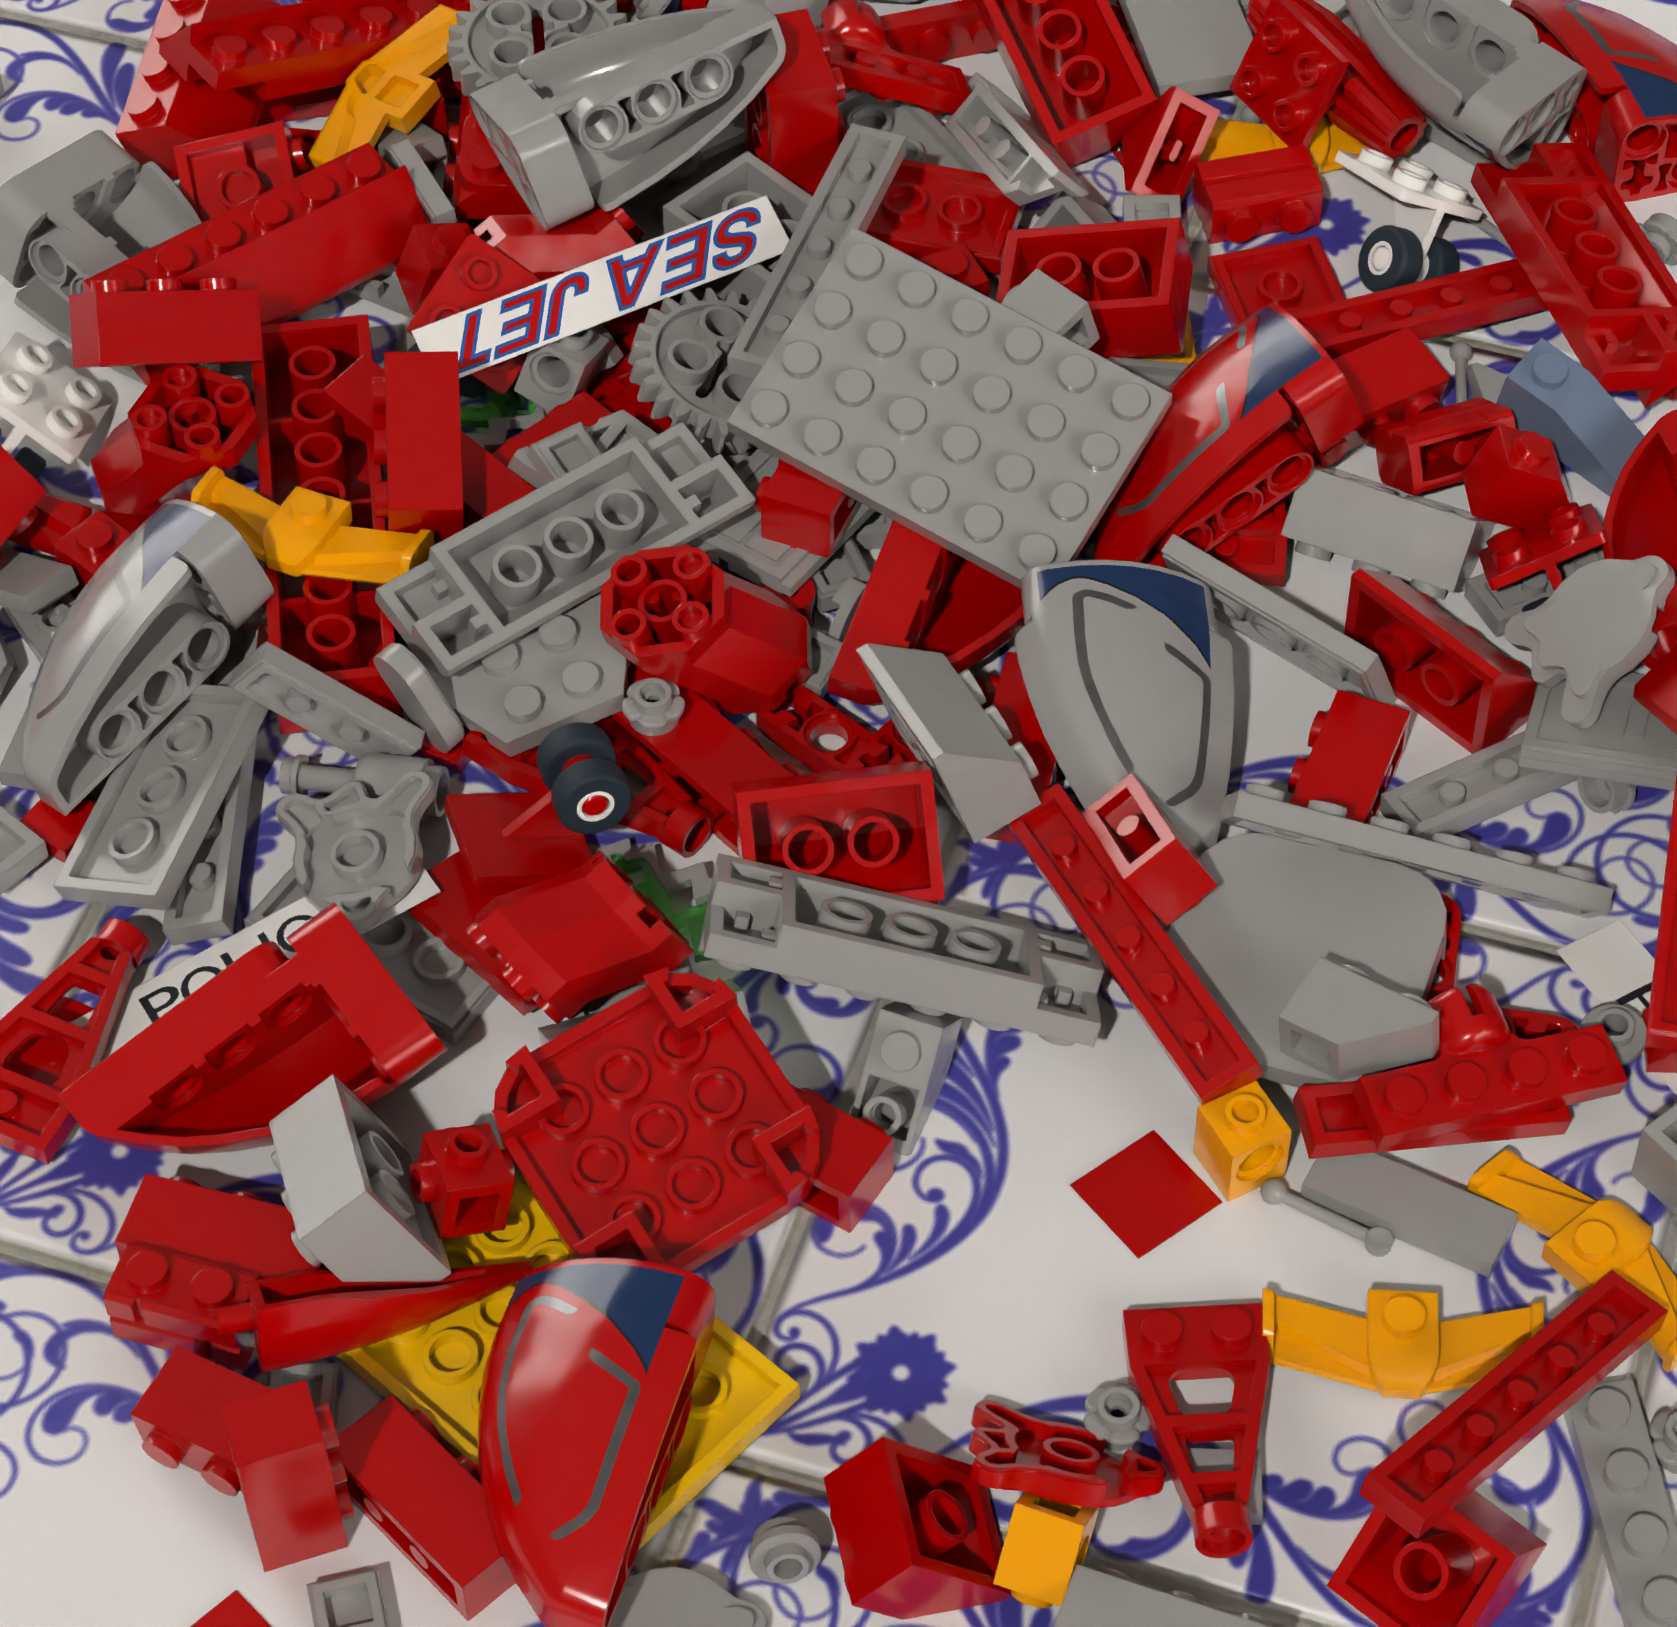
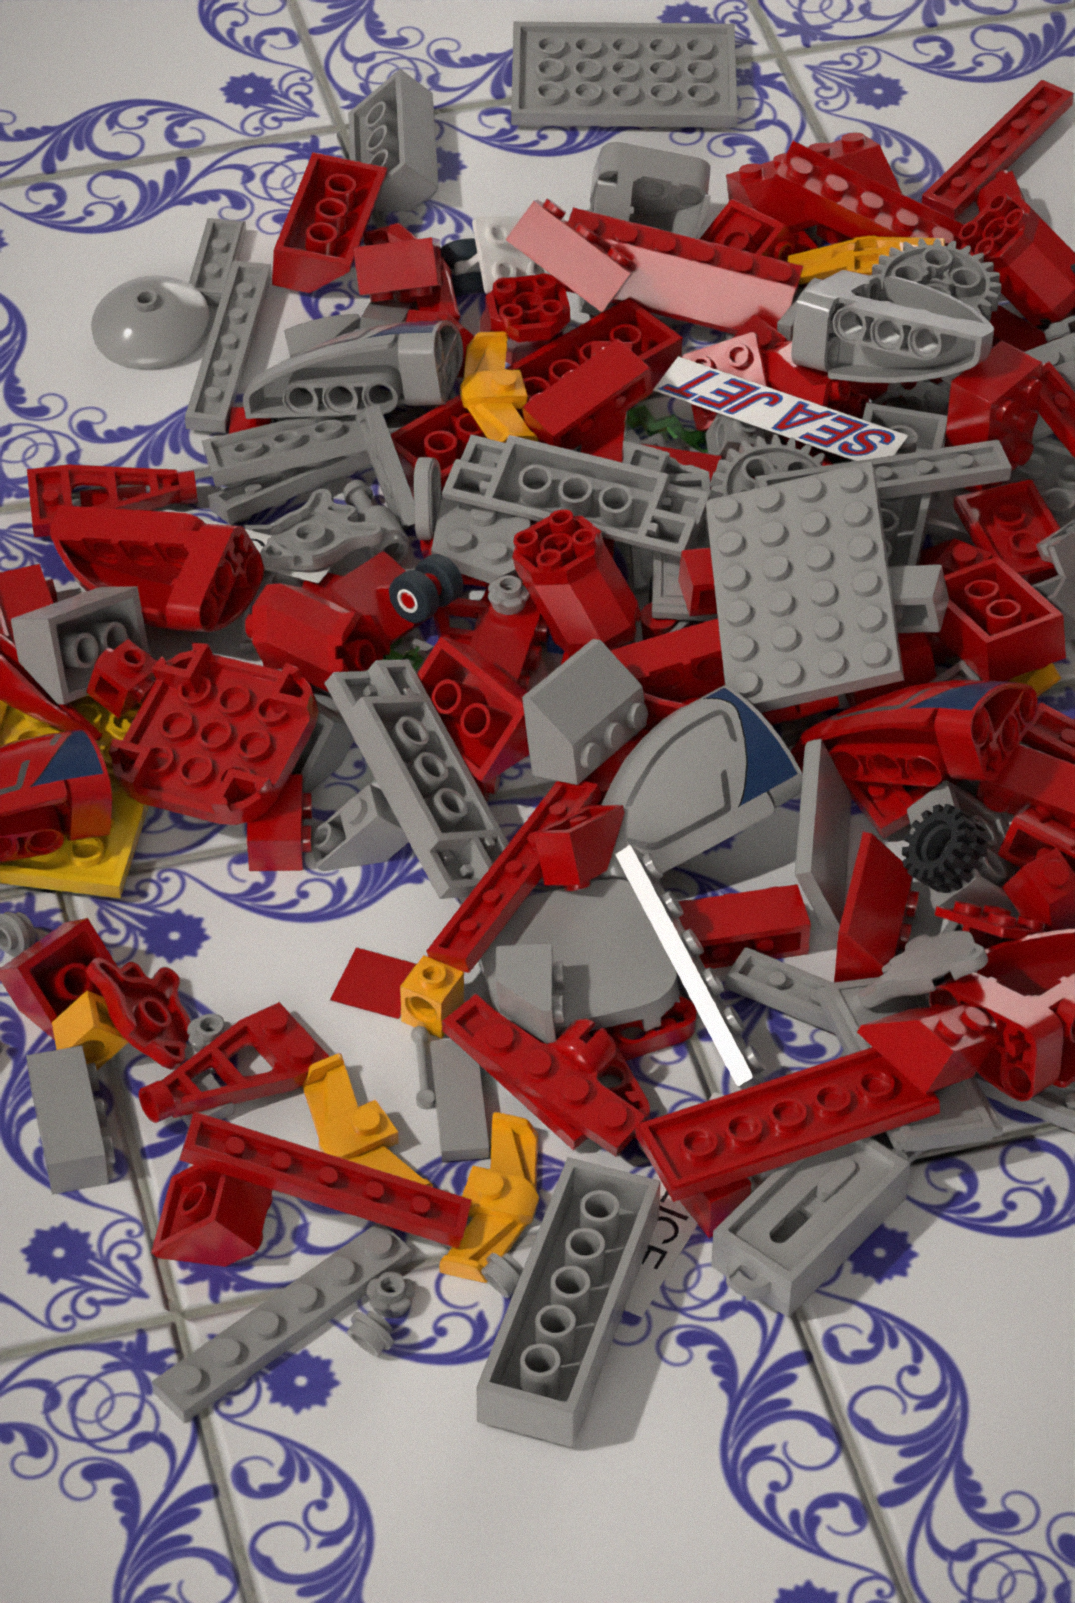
camera: 55 degrees right, 5 degrees down
none -> black tyre [901,804,988,893]

